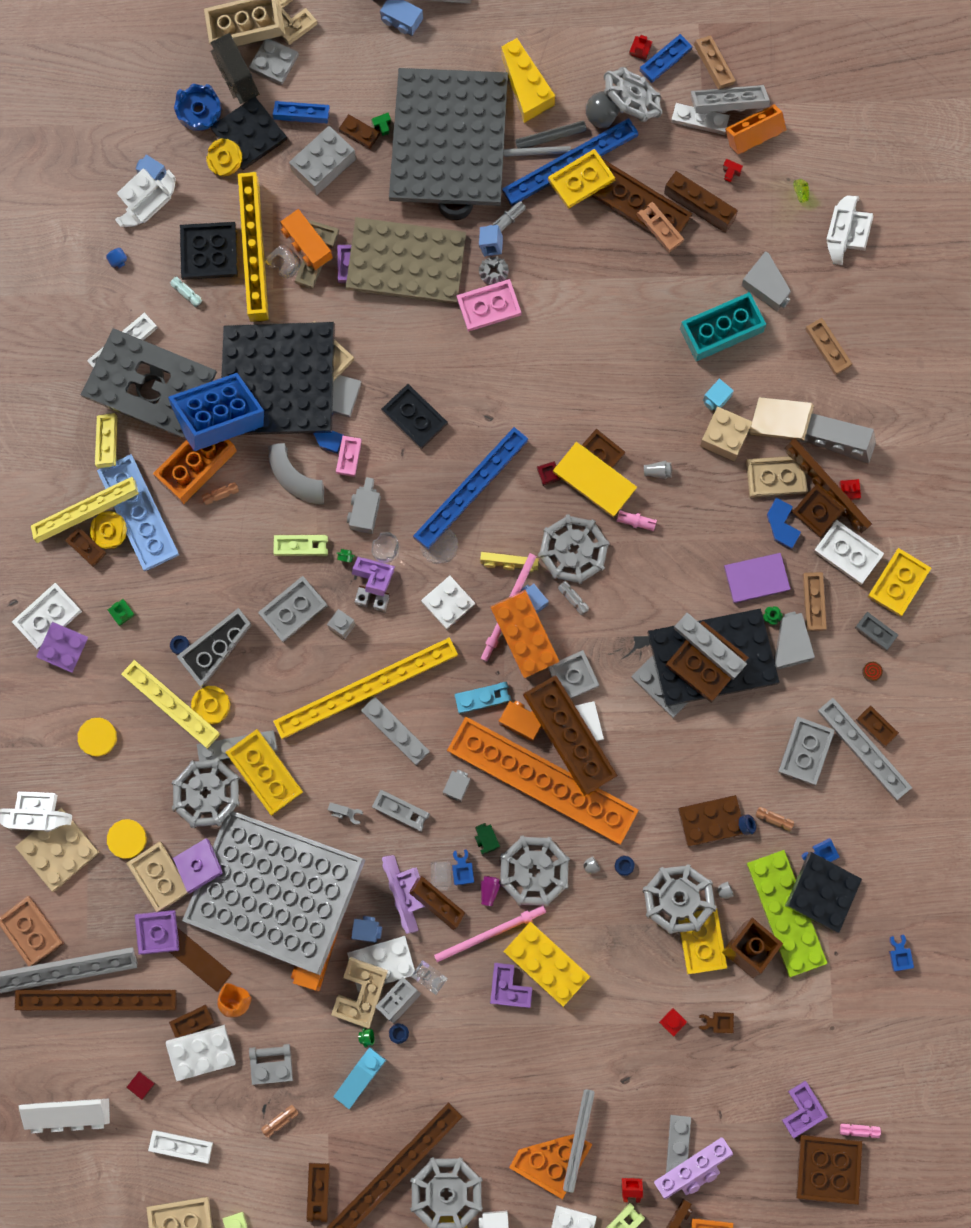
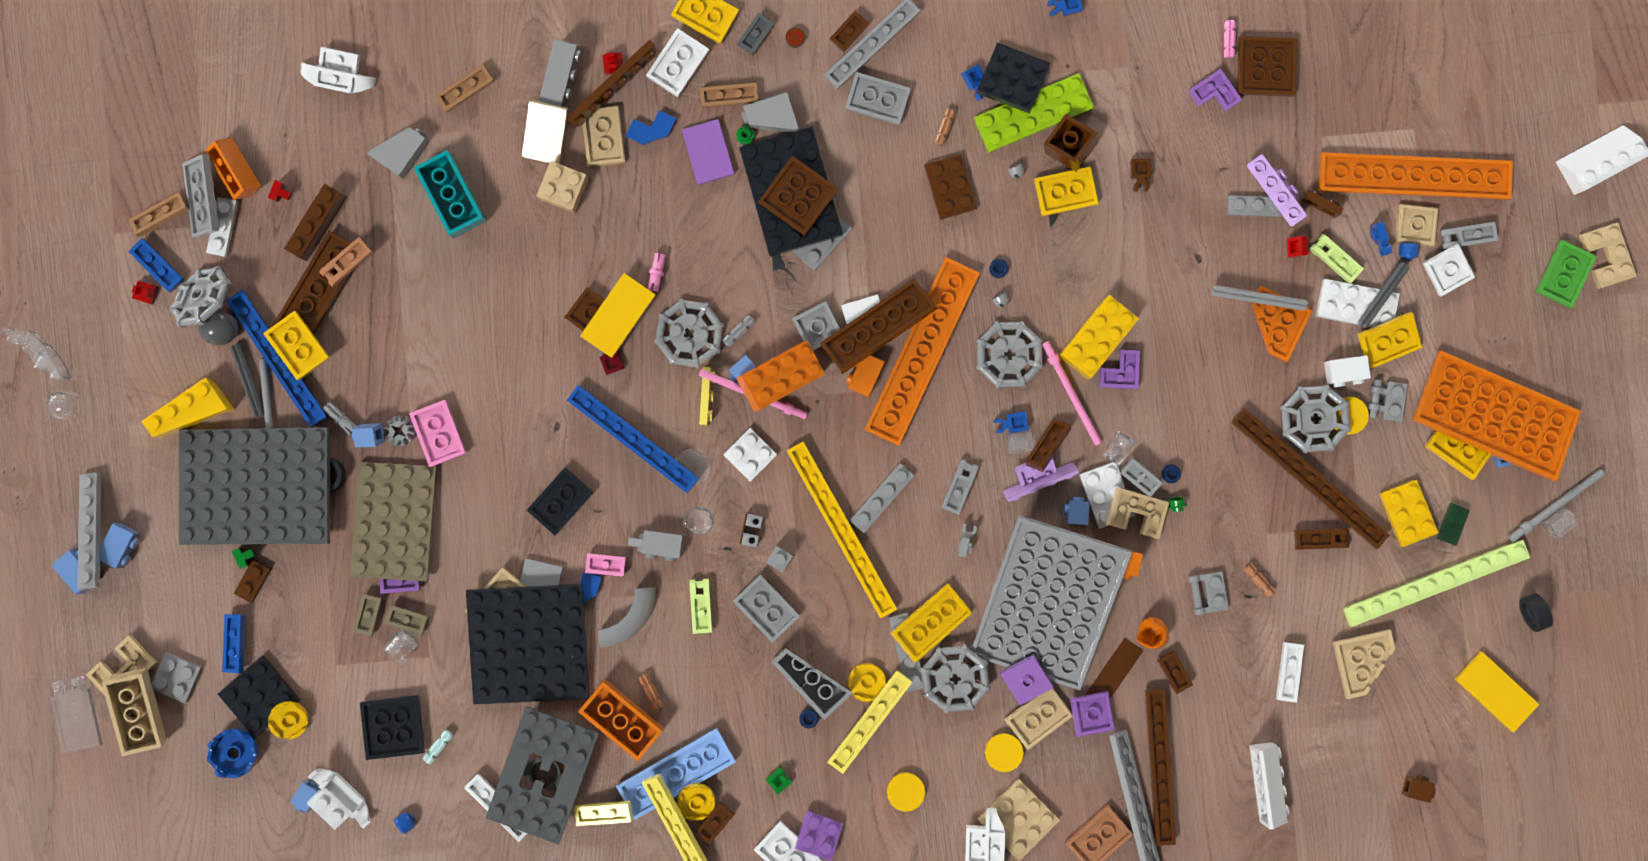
camera: 100 degrees left, 10 degrees up
dark red tile [126,1071,156,1100] -> none
white plate [165,1025,236,1081] -> none
blue slope [168,373,264,451] -> none
clear smoke brick [210,33,260,104] -> none
yellow brick [238,172,269,322] -> none
orange brick [280,209,333,270] -> none
light grey brick [289,126,356,196] -> none
medium azure slope [333,1047,386,1109] -> none
green plate [336,549,355,562] -> none
medium lavender plate [352,557,395,597] -> none
light grey brick [443,770,471,802] -> none
medium azure plate [454,682,512,714] -> none
dark green brick [474,823,500,855] -> none
magenta cone [481,876,501,906] -> none
light grey plate [643,864,717,935] -> none
light grey cone [644,461,672,479] -> none
red plate [659,1008,687,1037] -> none
light grey plate [674,613,747,680] -> none
medium azure brick [703,378,734,411] -> none
dark blue tile [739,814,756,835] -> none
reddish brown plate [792,483,847,537] -> none
clear neon green tile [793,179,809,203] -> none

